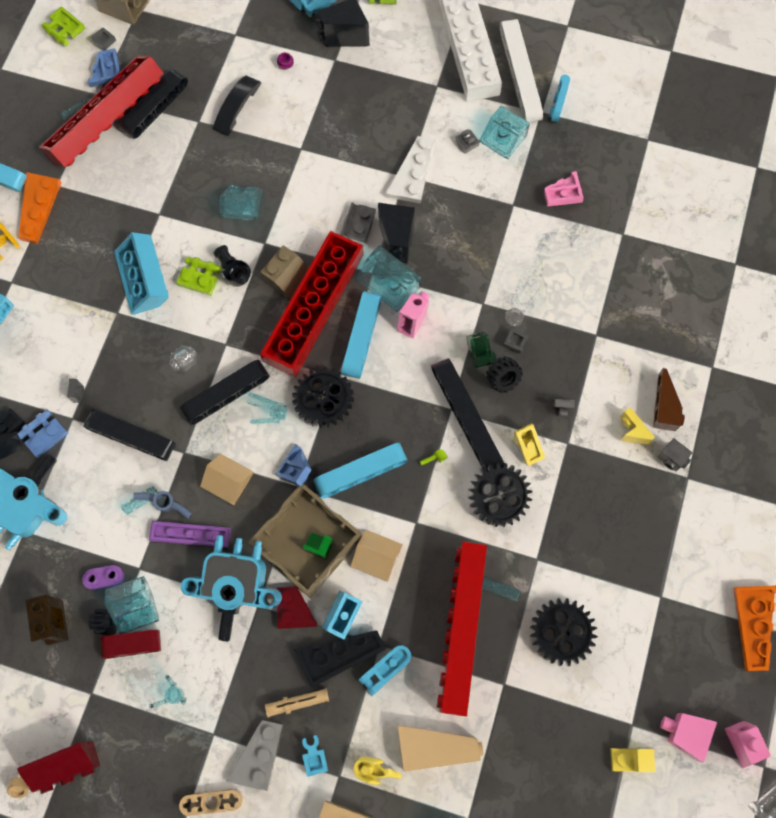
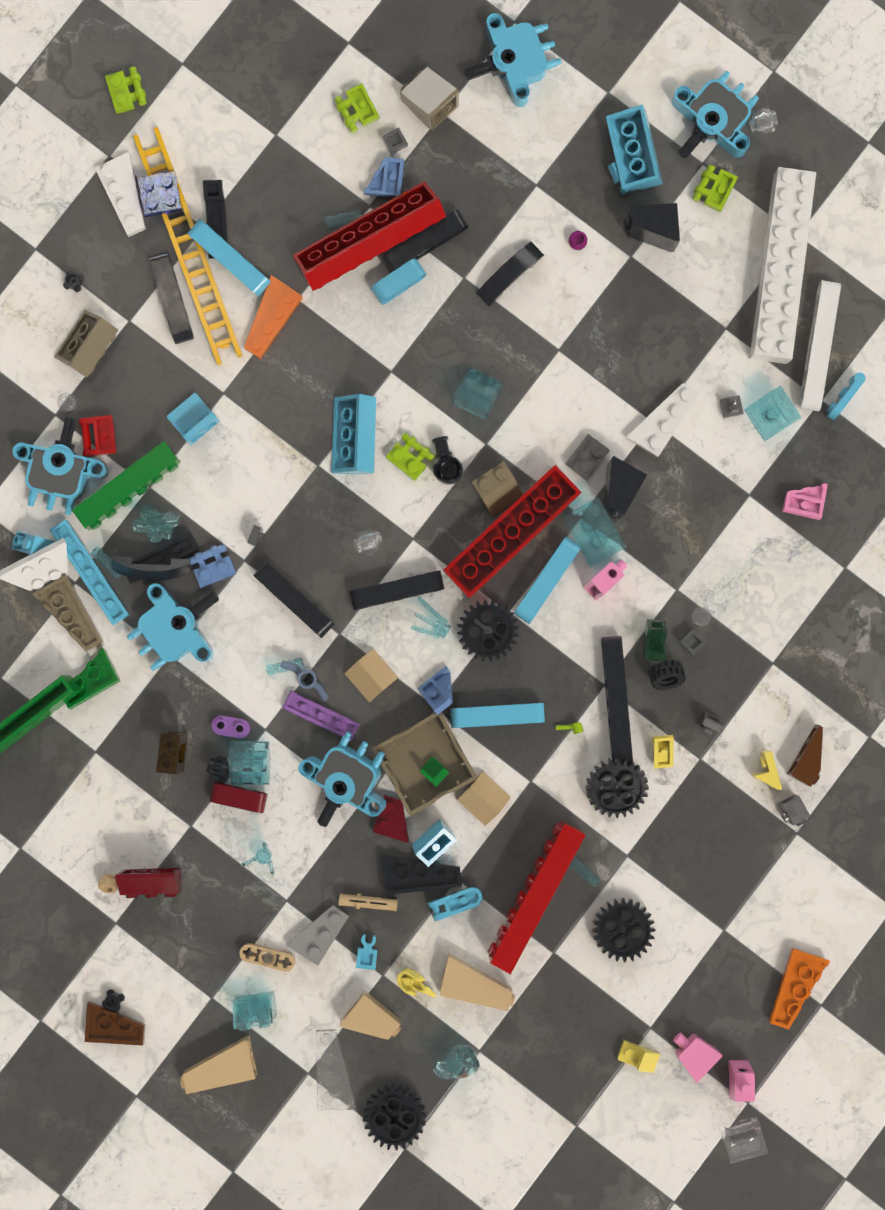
camera: 15 degrees right, 15 degrees up
none -> medium azure beam [371,258,427,305]

